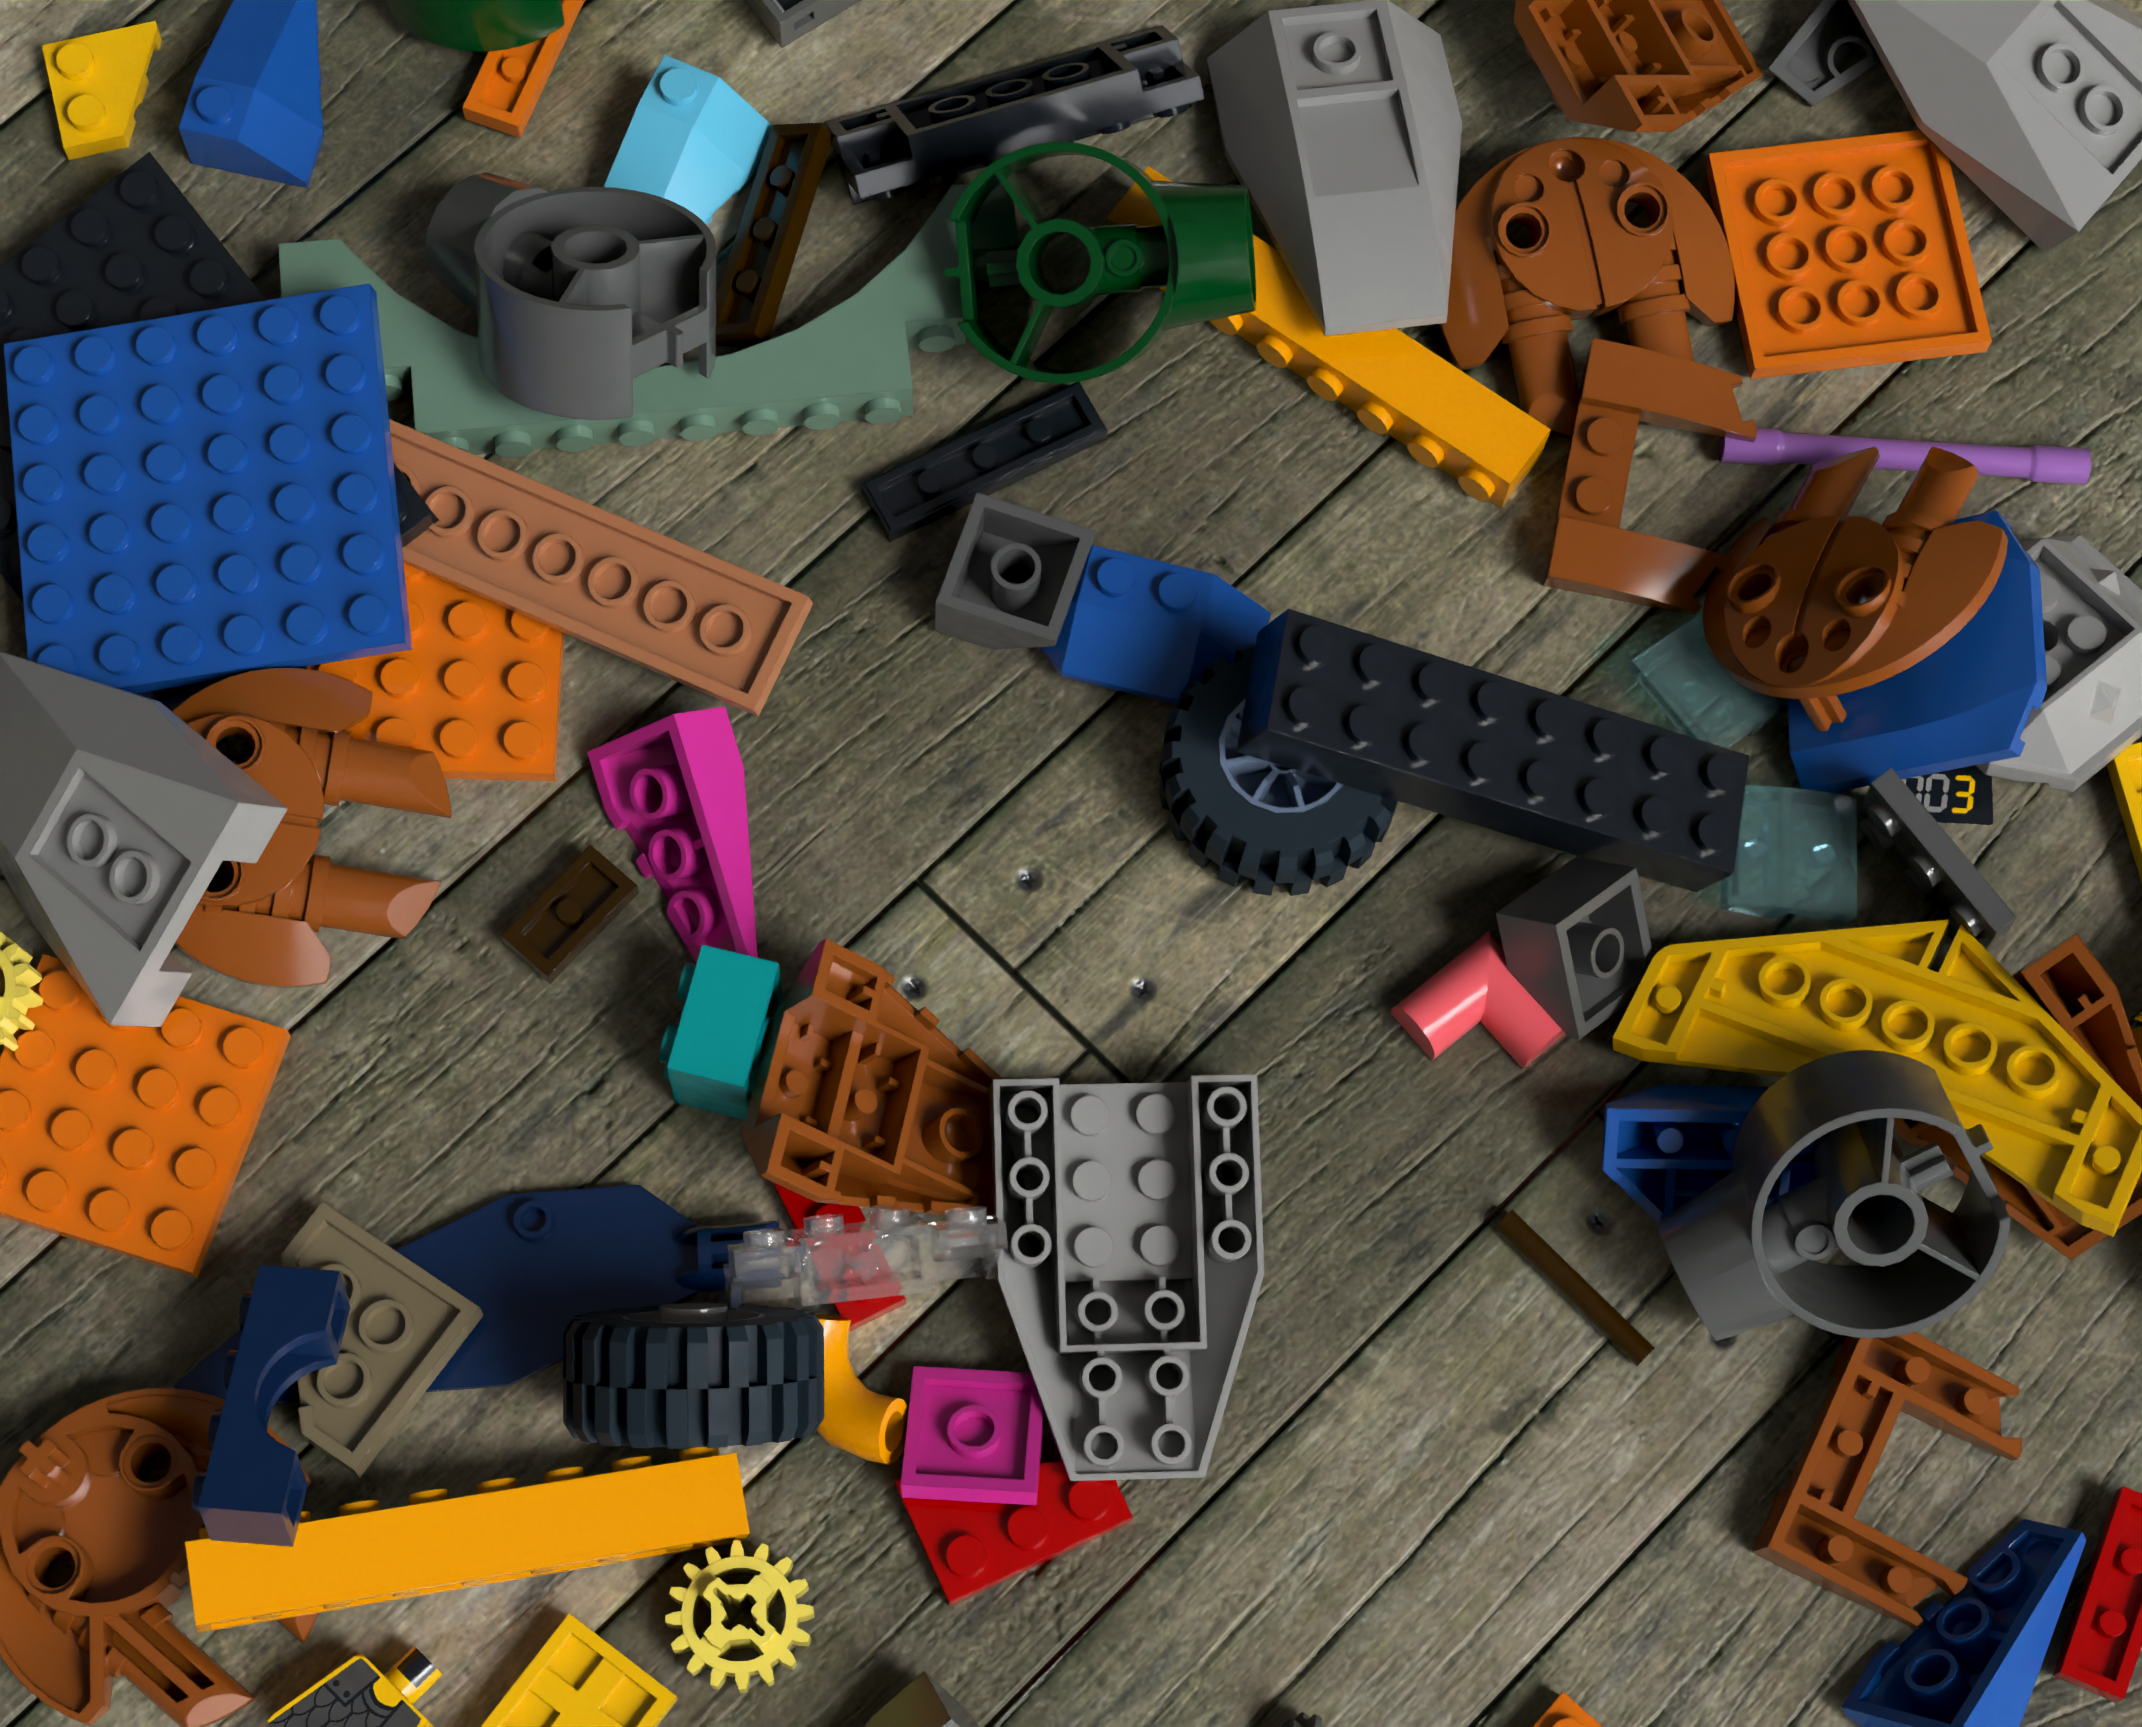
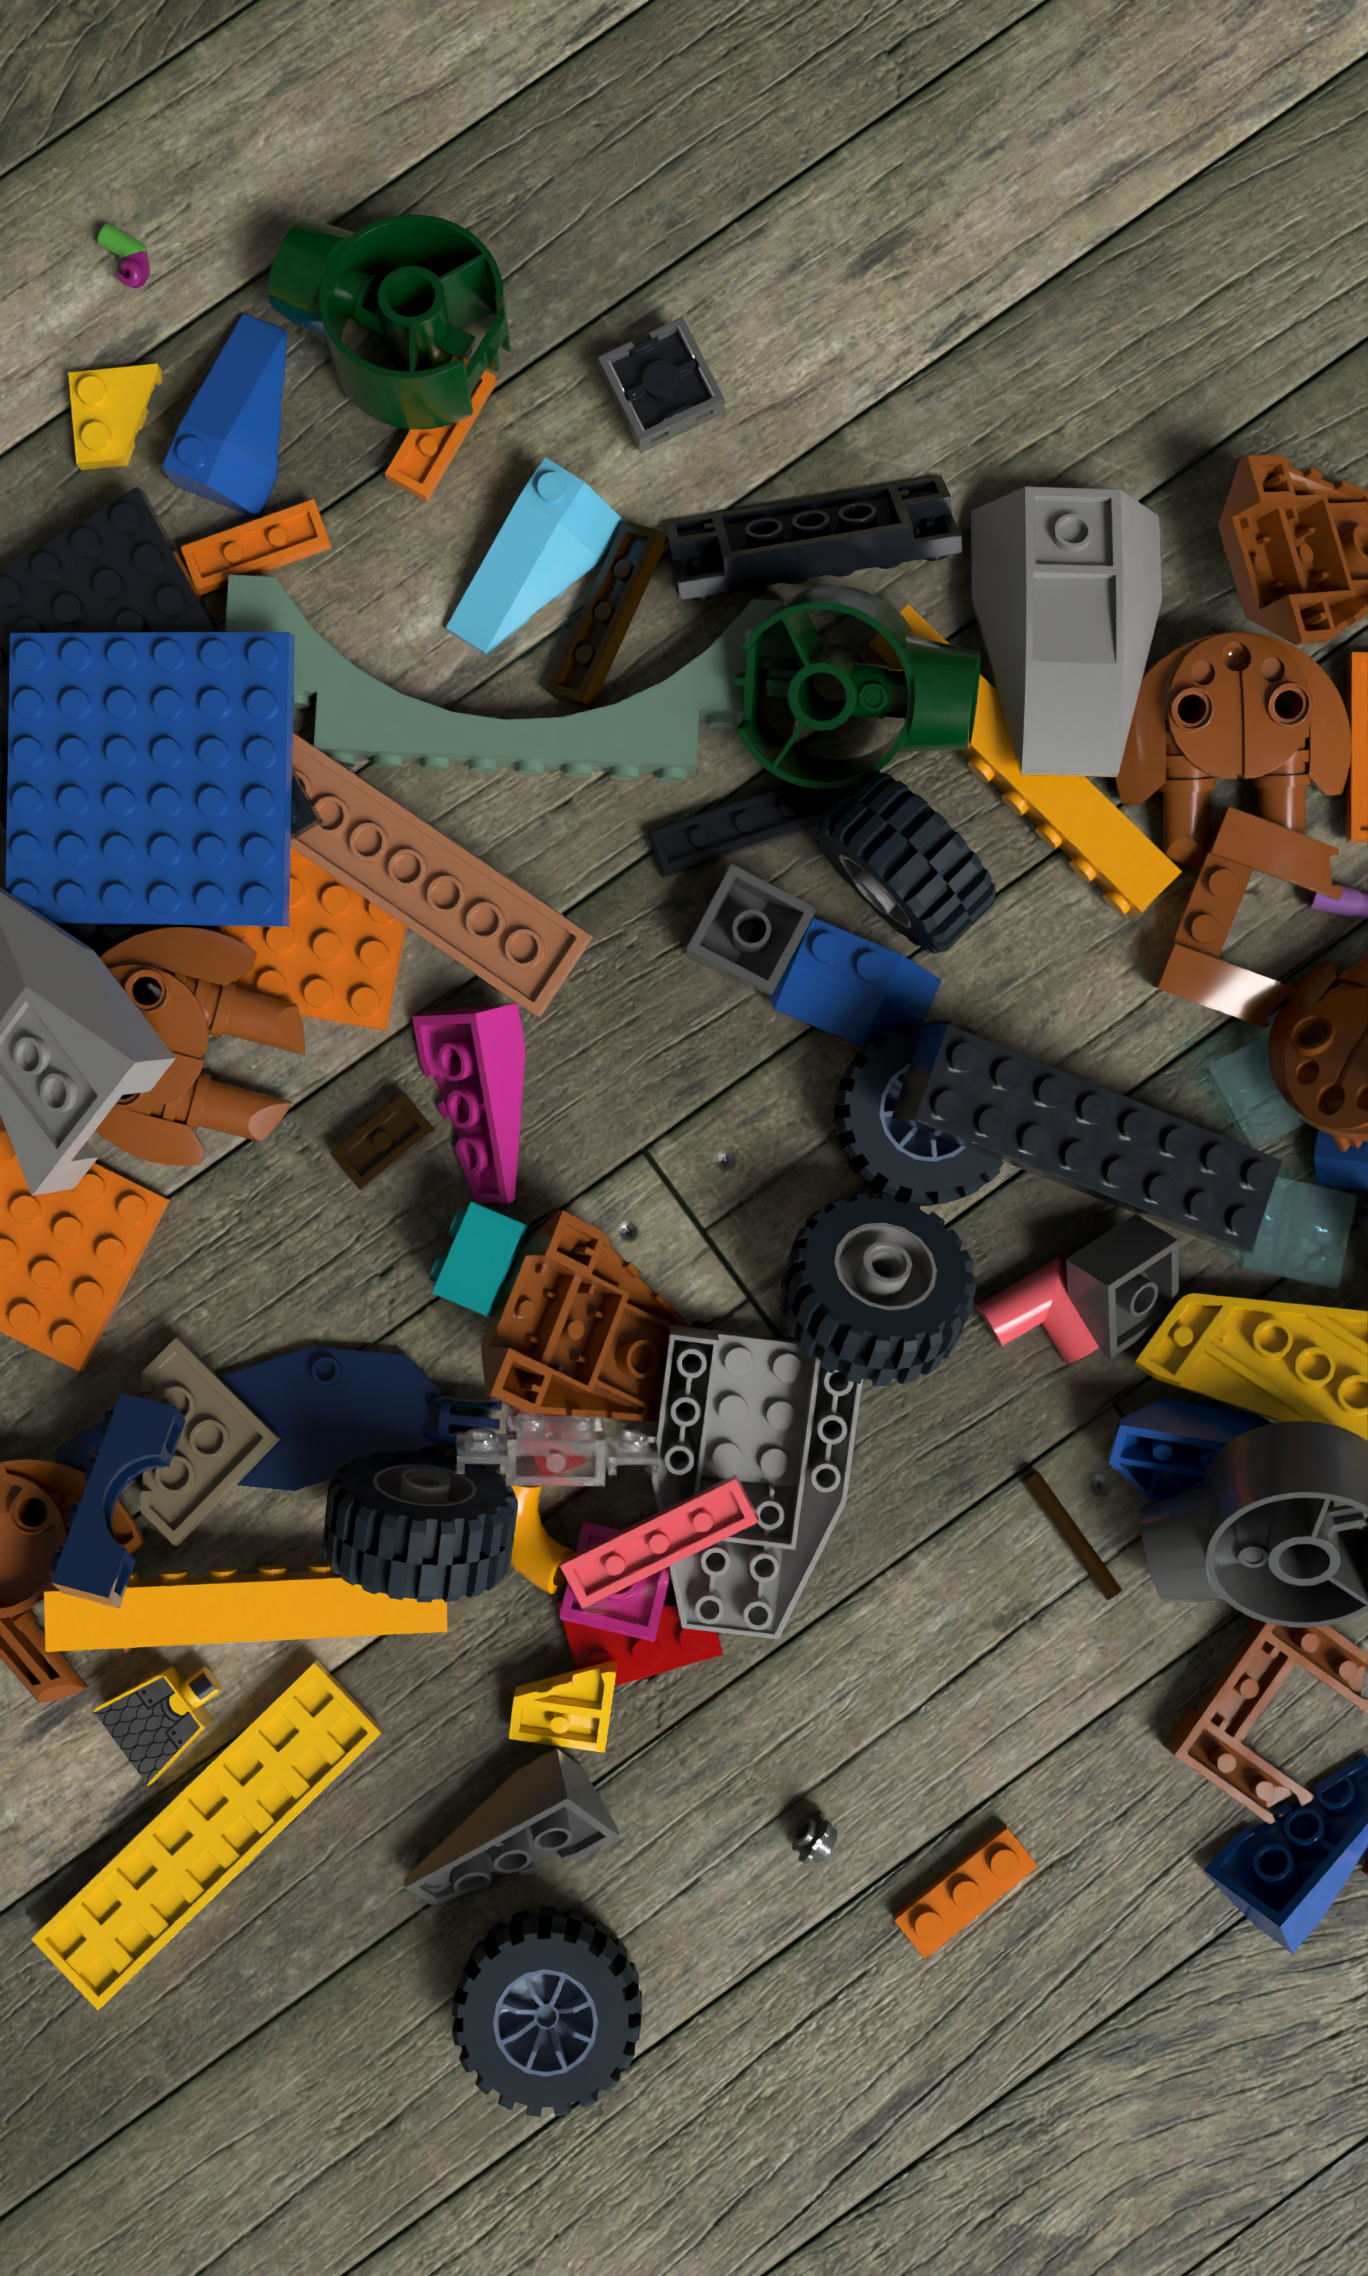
camera: 15 degrees right, 15 degrees up
dark grey animal [425,172,716,420] -> none
light yellow gear [665,1540,815,1693] -> none
none -> orange plate [181,499,332,595]
none -> yellow wing [509,1661,618,1753]
none -> coral plate [560,1474,759,1609]
none -> black wheel [779,1193,976,1386]
none -> black wheel [814,770,996,954]

